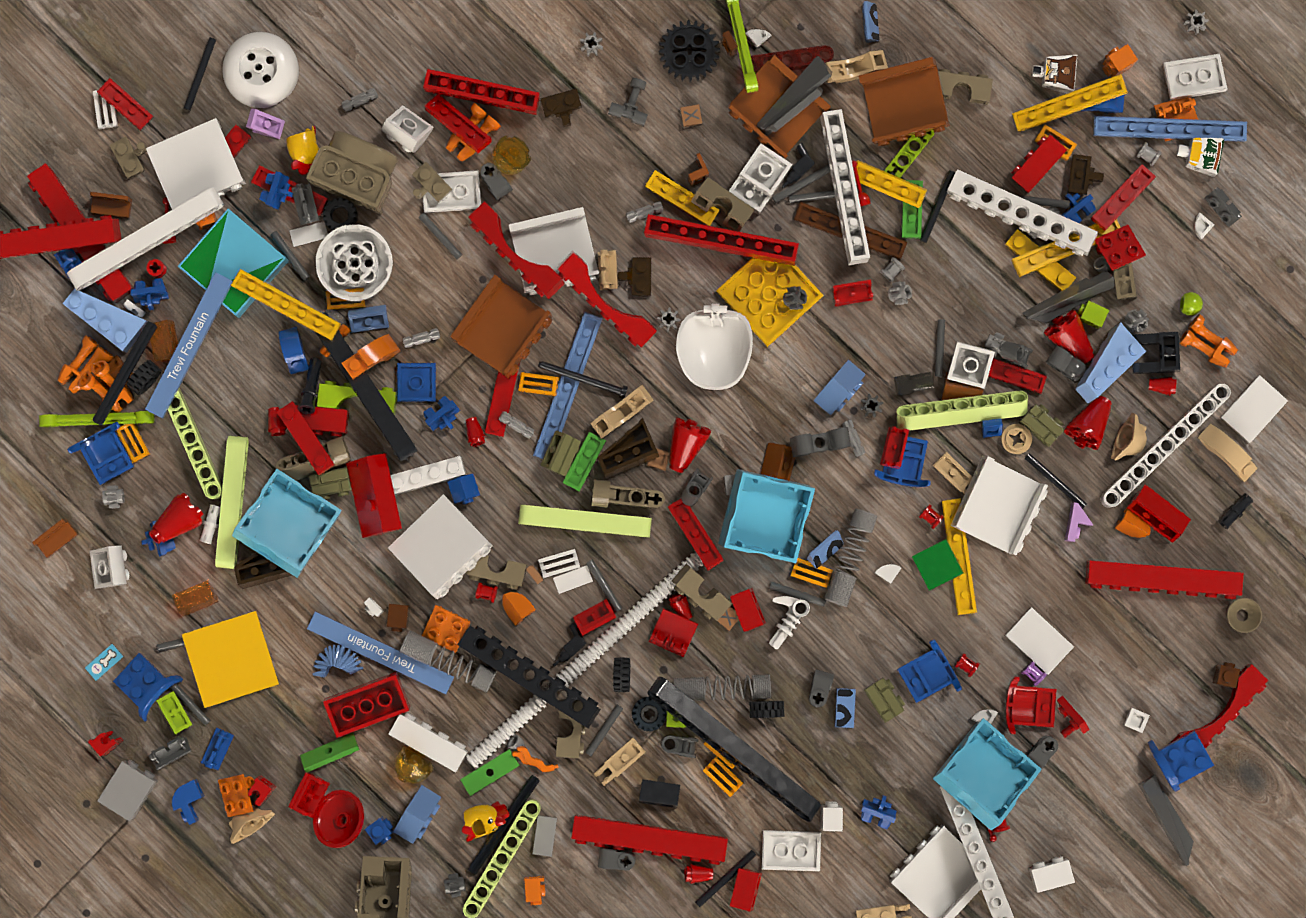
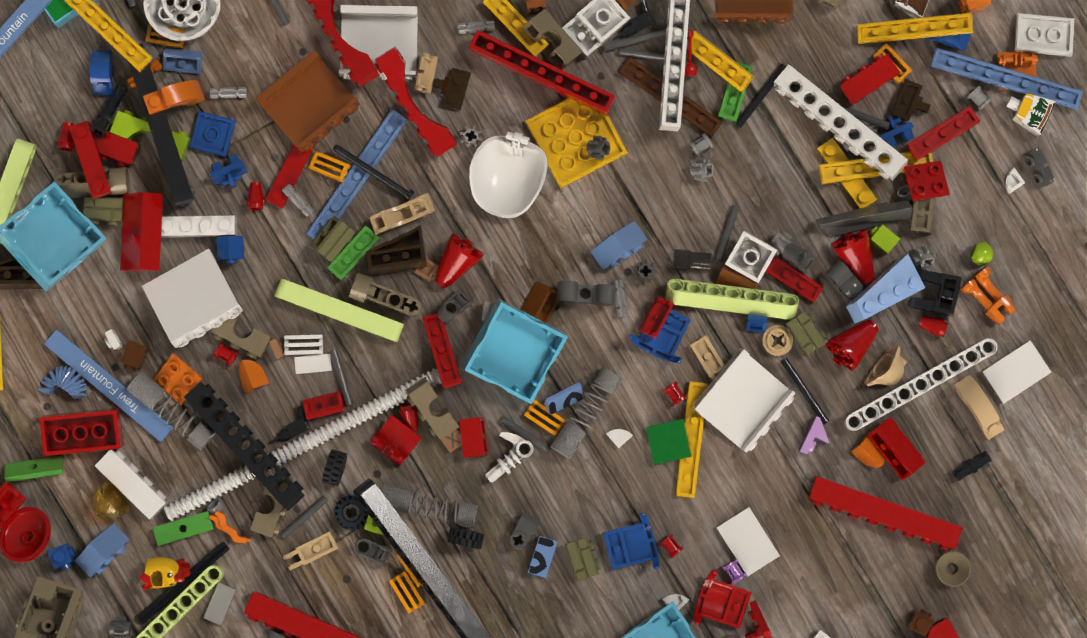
camera: 20 degrees right, 0 degrees up
black hinge [639,779,680,808] -> none
red hinge [832,279,873,307] -> none
lime beam [885,130,935,178] -> none

